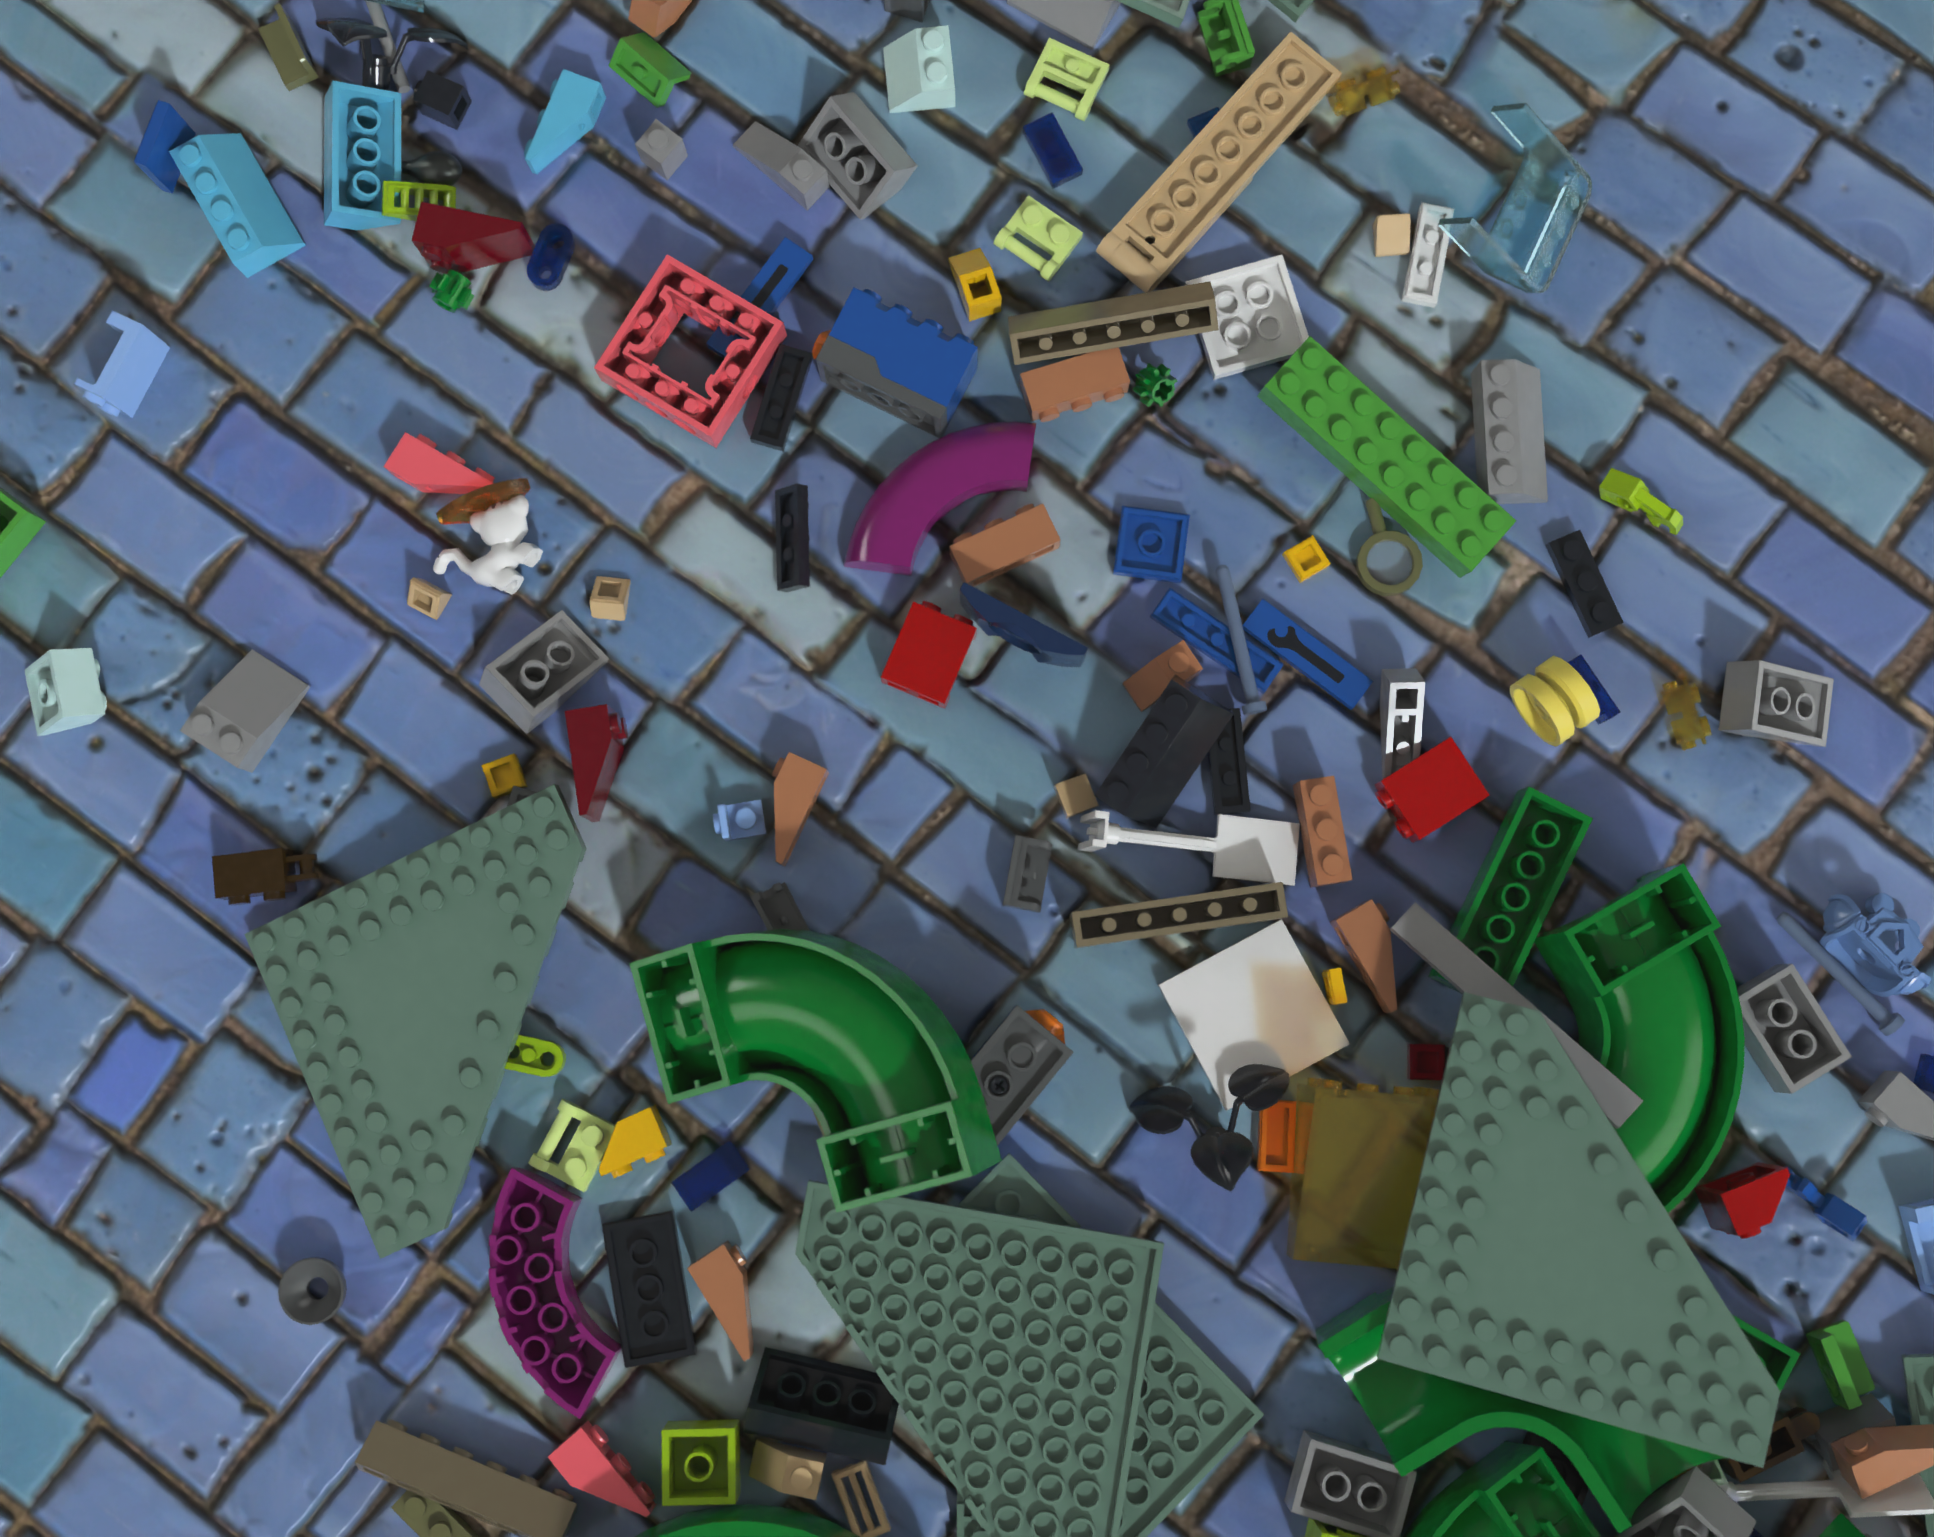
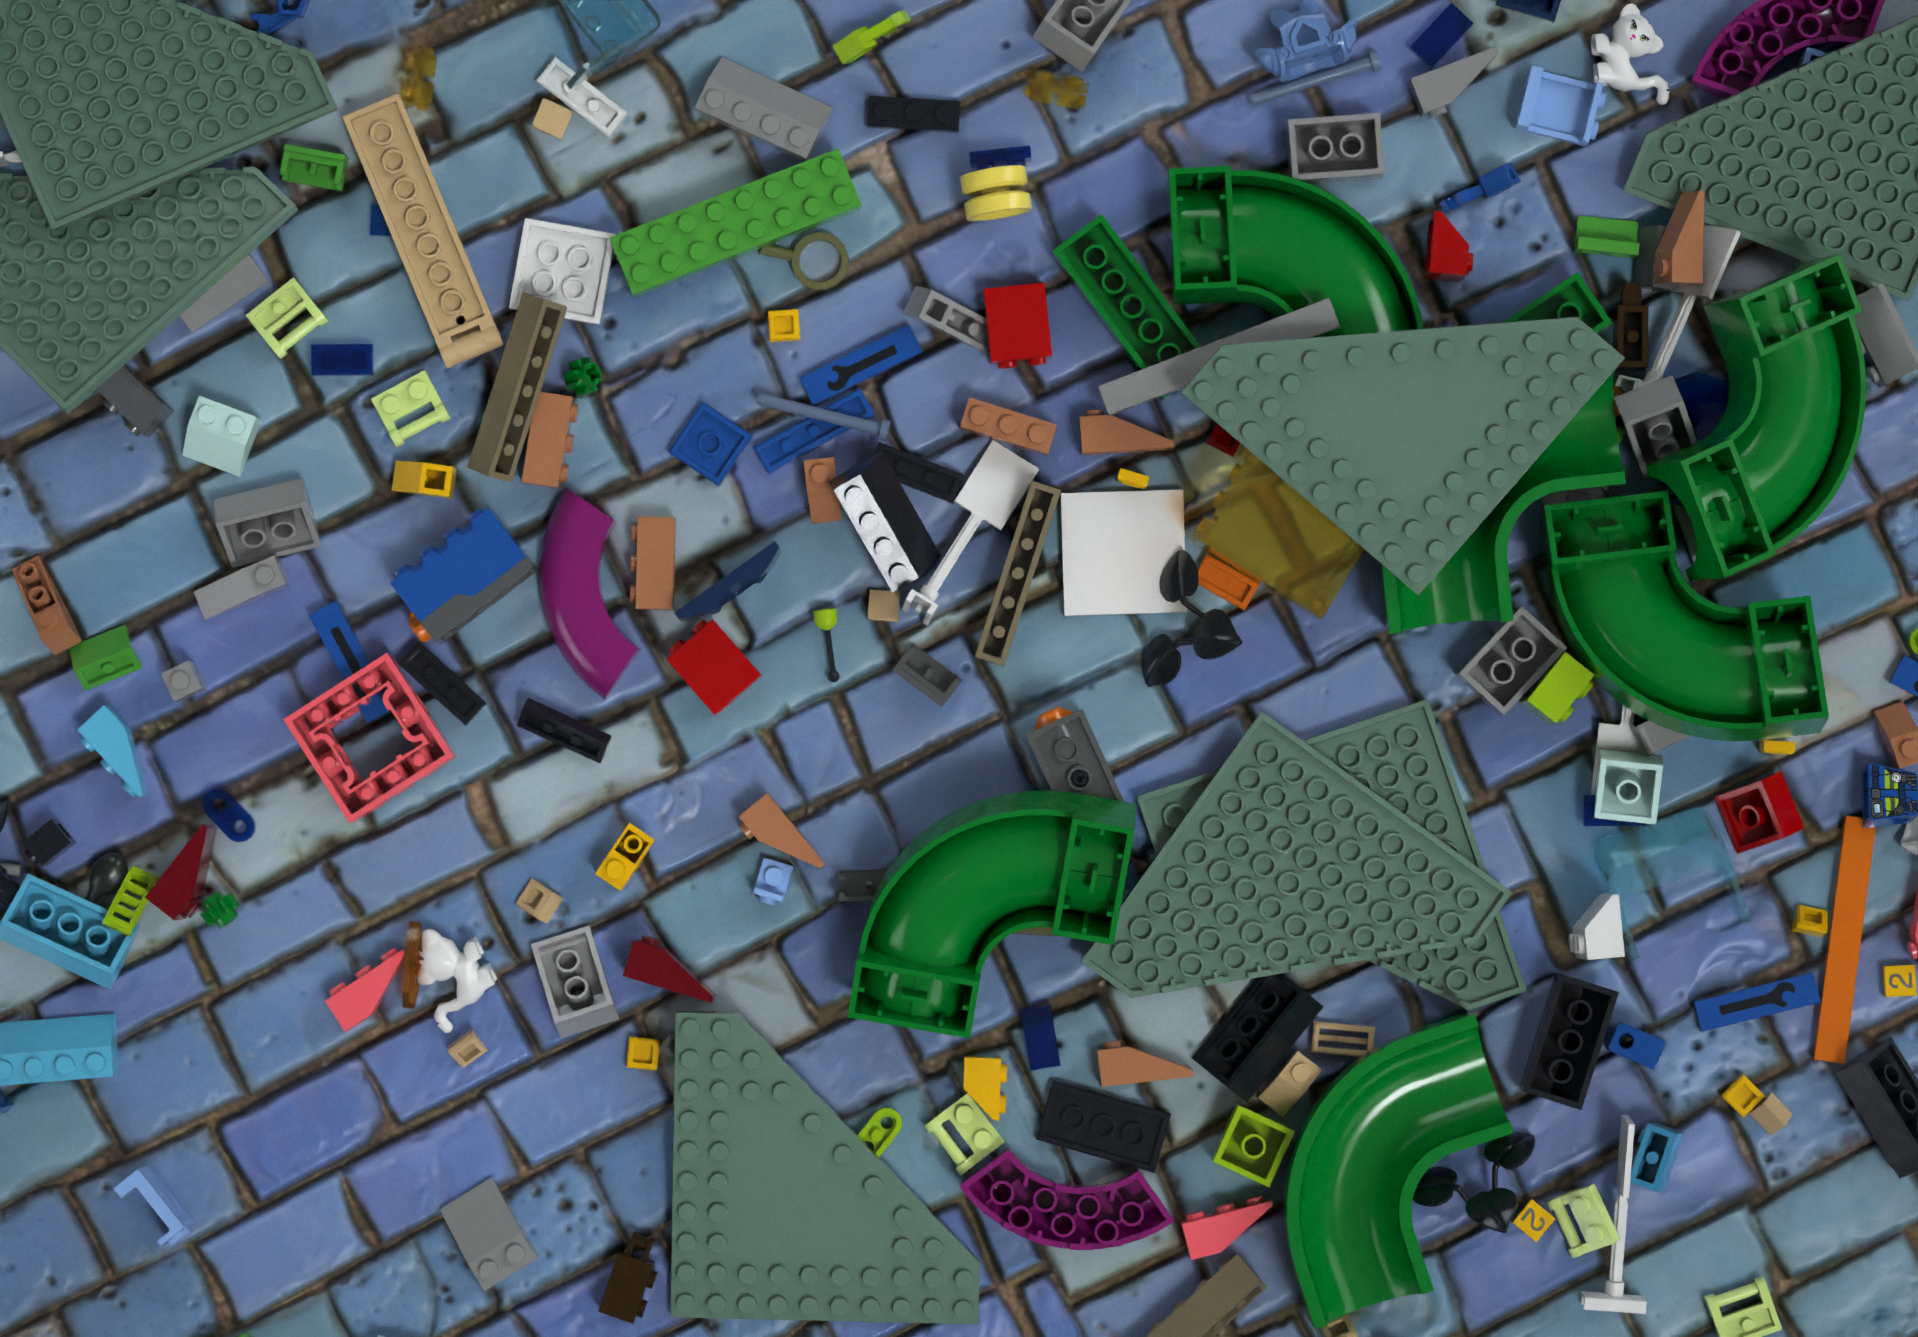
camera: 60 degrees left, 5 degrees up
none -> yellow slope [595,823,655,891]
none -> hinge [812,608,840,682]

